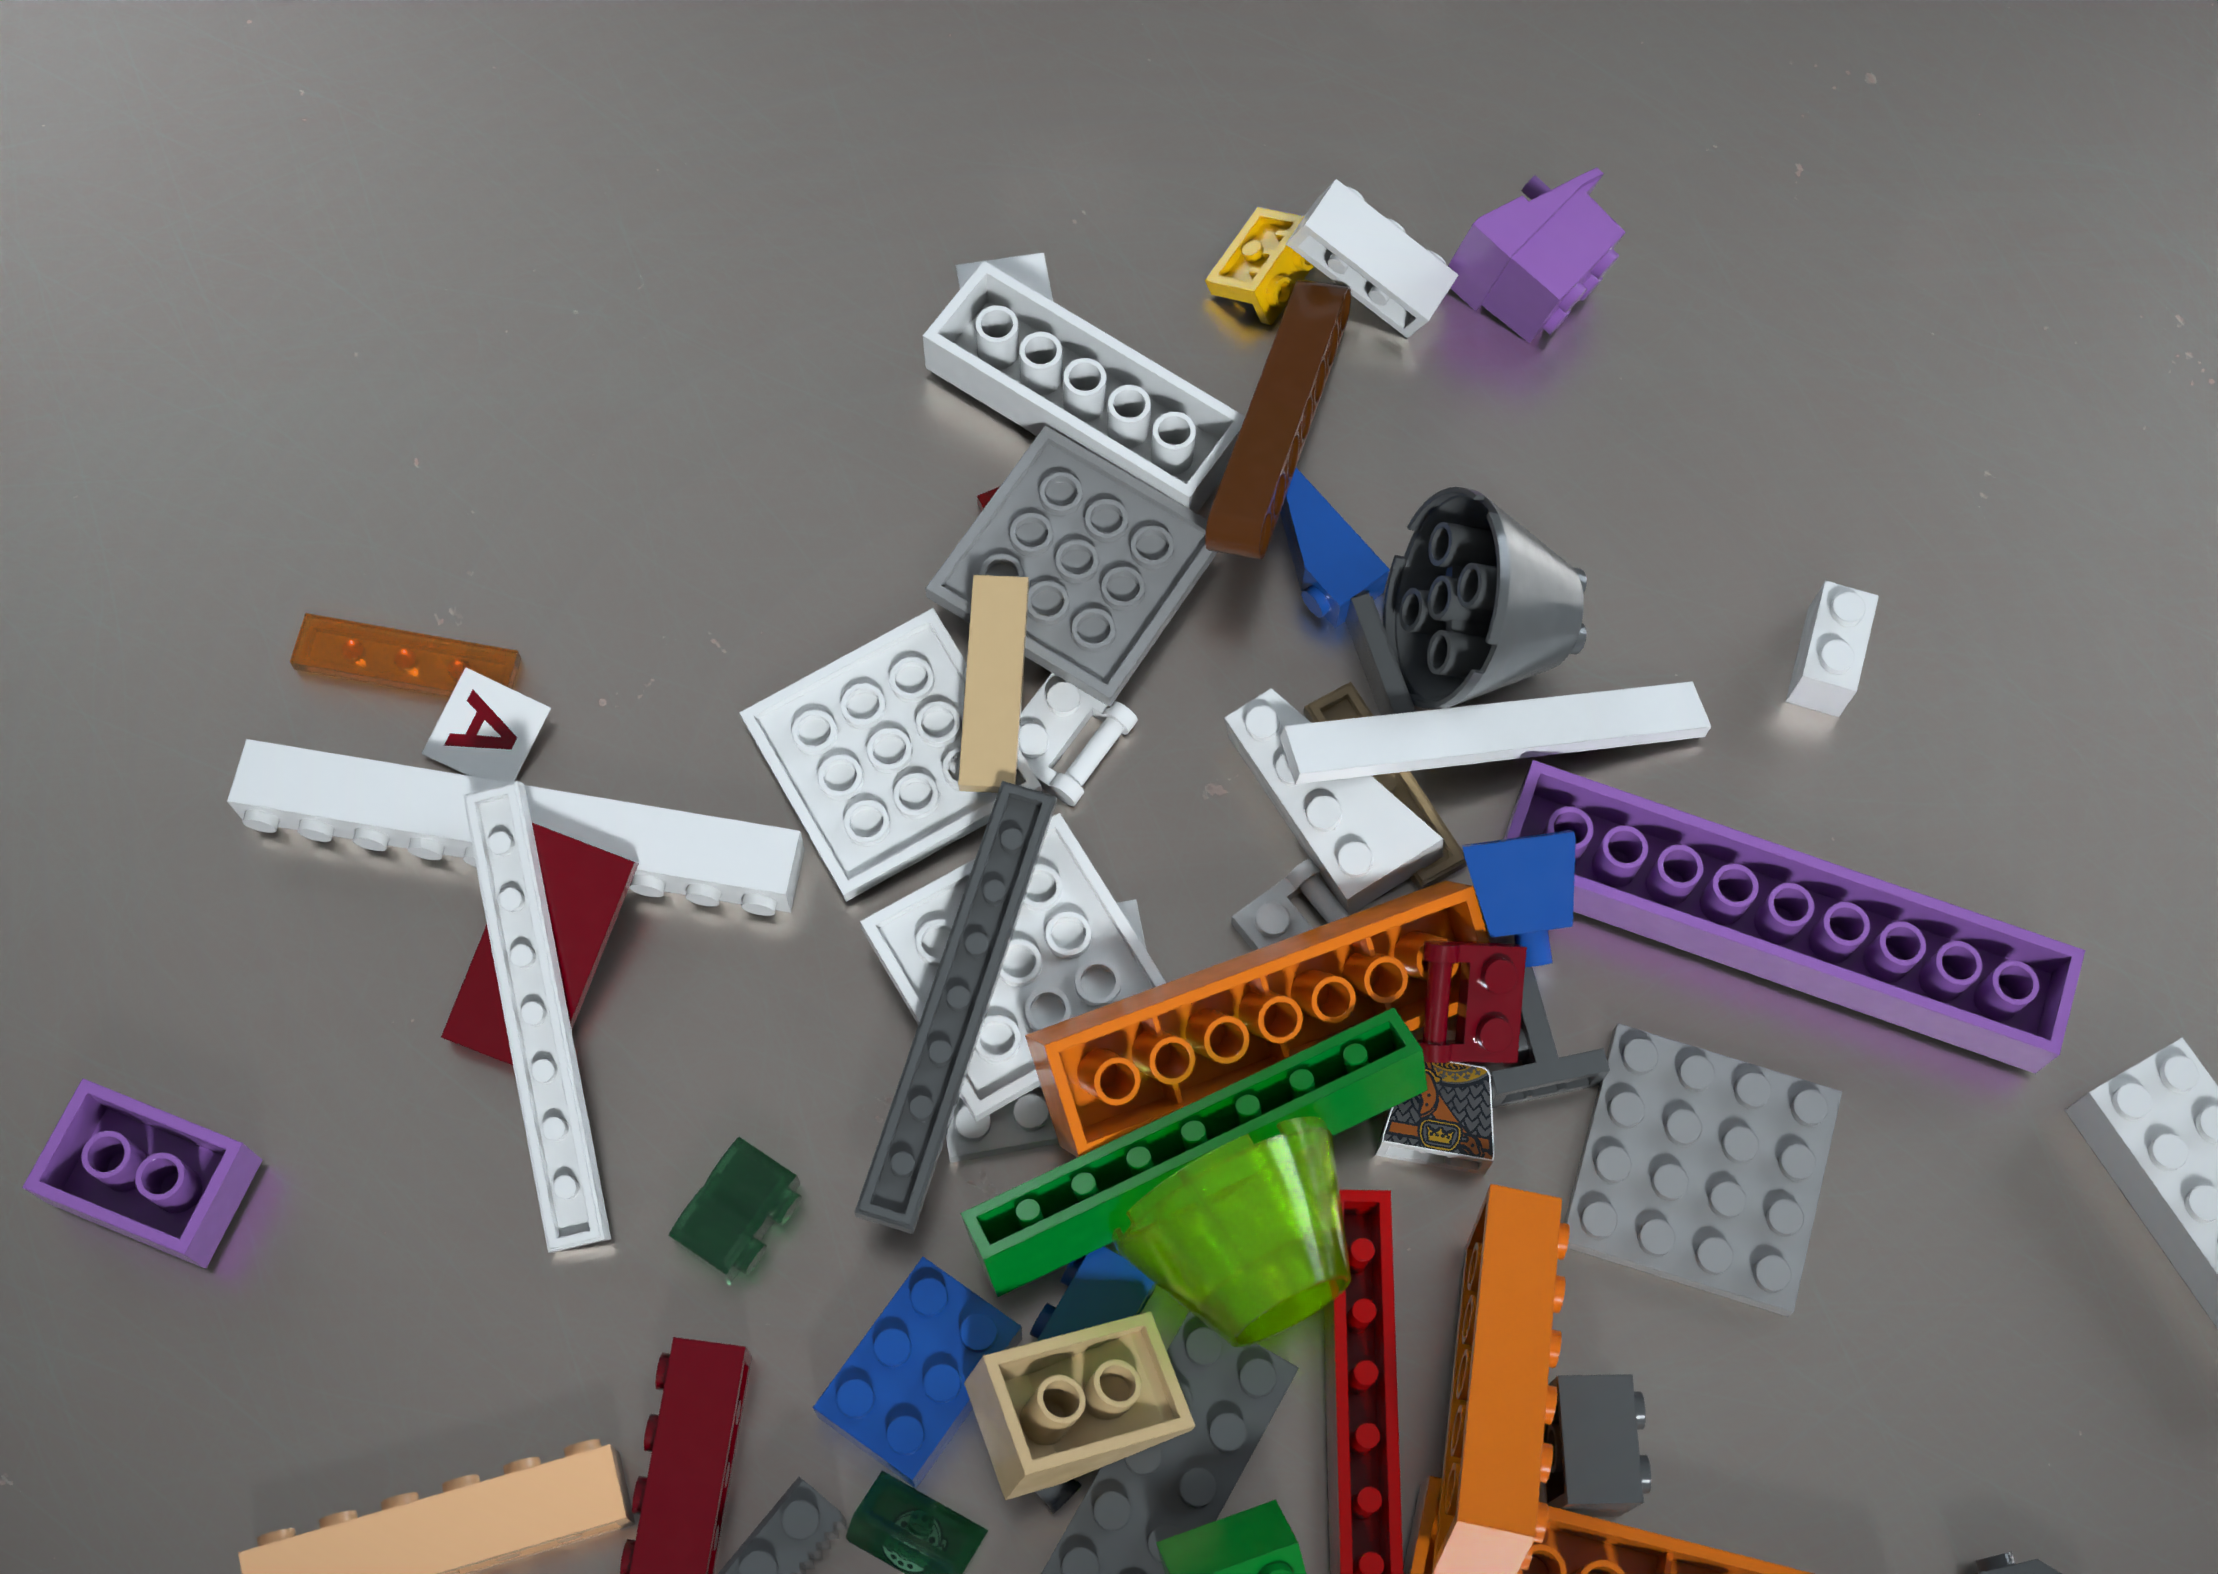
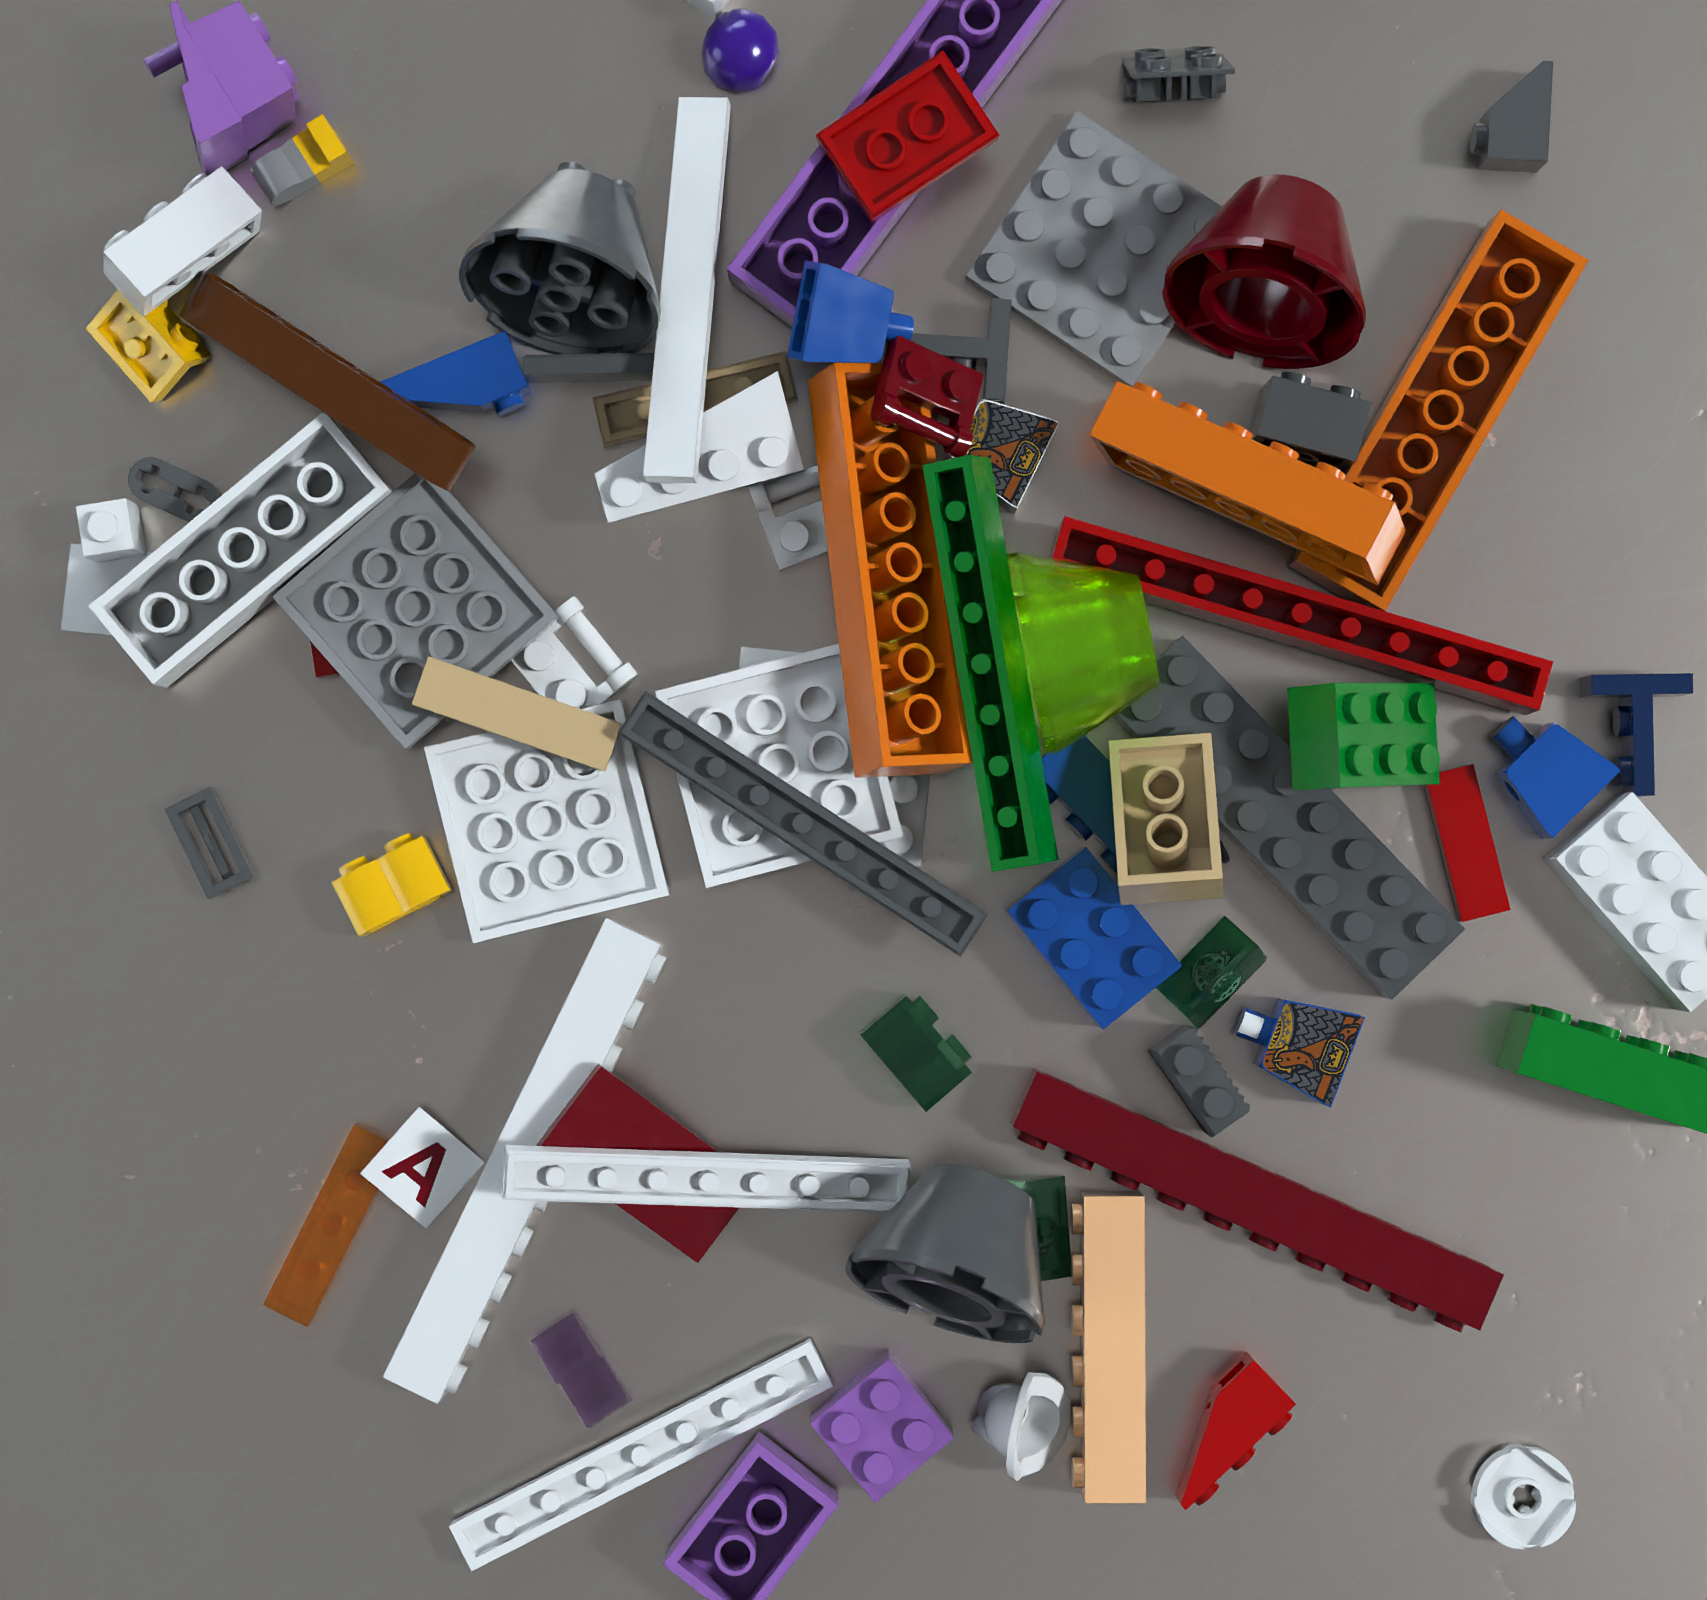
camera: 75 degrees left, 20 degrees up
none -> white brick [76,498,147,563]
none -> dark grey beam [128,457,222,522]
none -> dark grey tile [164,787,257,899]
none -> leg [250,114,355,206]
none -> yellow brick [331,833,453,937]
none -> white plate [449,1339,833,1571]
none -> clear purple slope [531,1313,633,1428]
none -> dark purple hair [701,9,779,93]
none -> medium lavender brick [810,1349,954,1503]
none -> red tile [815,51,1000,223]
none -> dark grey cone [845,1164,1045,1343]
none -> white helmet [971,1372,1071,1482]
none -> clear green slope [1007,1176,1071,1281]
none -> dark grey hinge [1122,46,1235,102]
none -> dark red cone [1162,174,1366,369]

